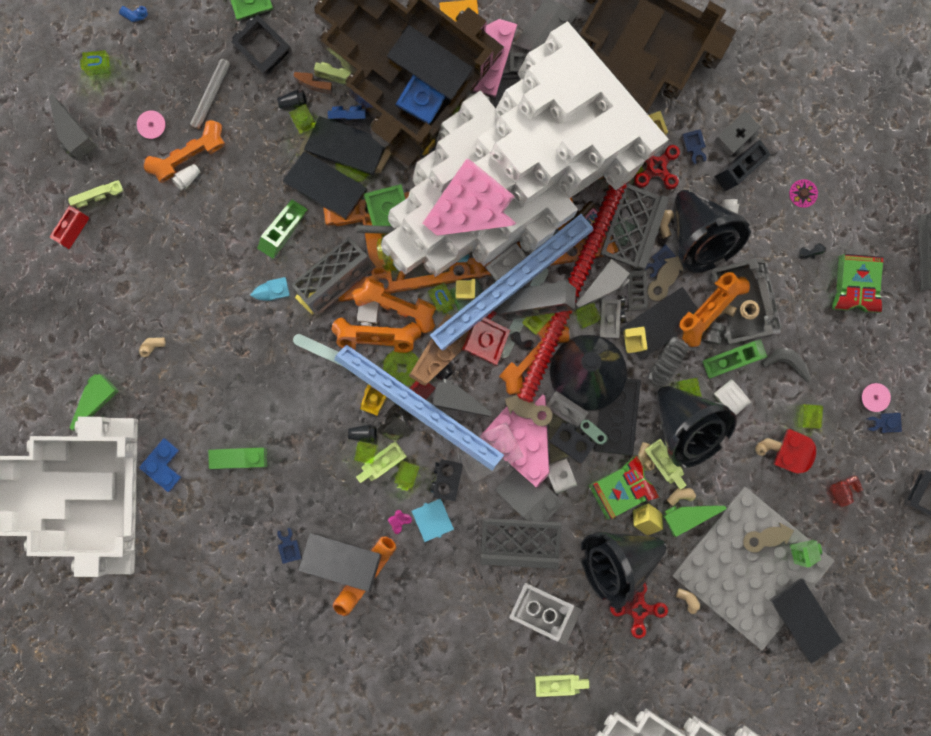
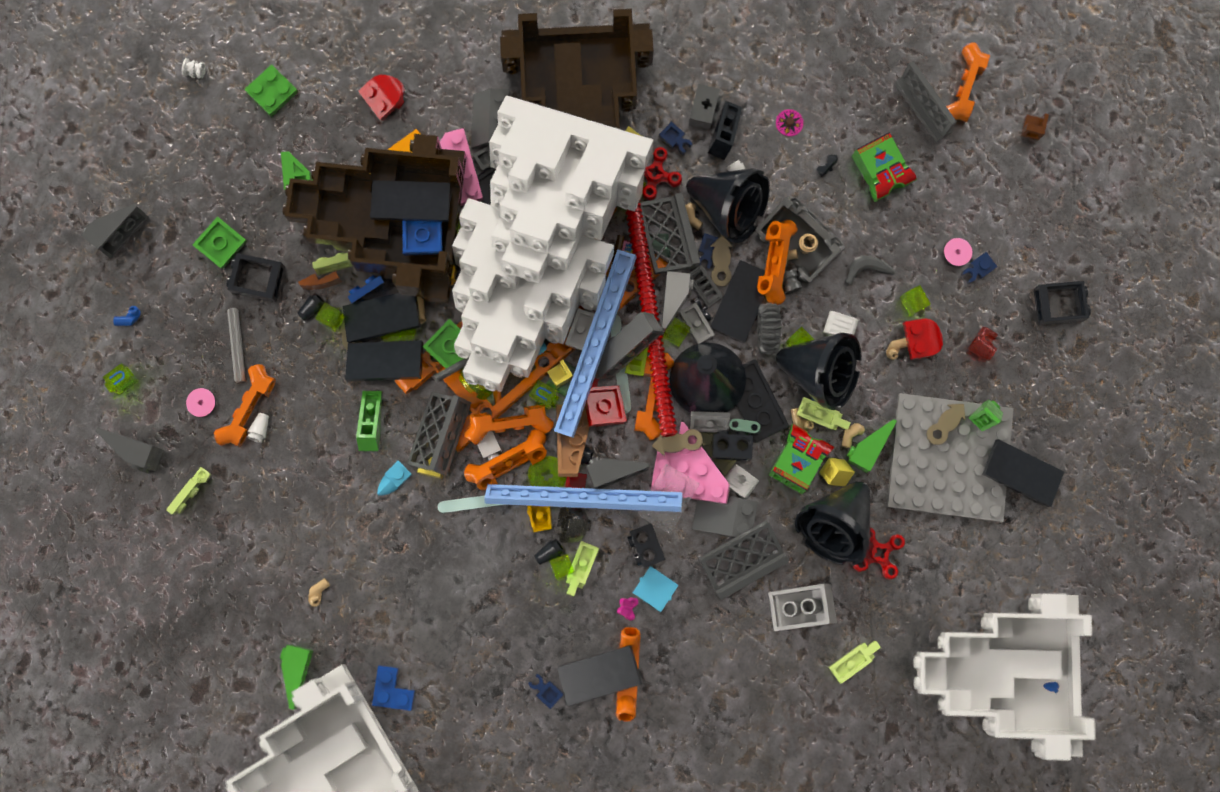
camera: 30 degrees left, 5 degrees down
red slope [50,205,89,249] -> none
bright green slope [208,448,267,469] -> none
clear neon green brick [394,460,420,491] -> none
bright pink wing [422,159,516,236] -> none
black piece [510,331,534,350] -> none
light yellow panel [623,327,647,353] -> none
tan arm [676,588,700,614] -> none
bright green slope [703,339,767,378] -> none

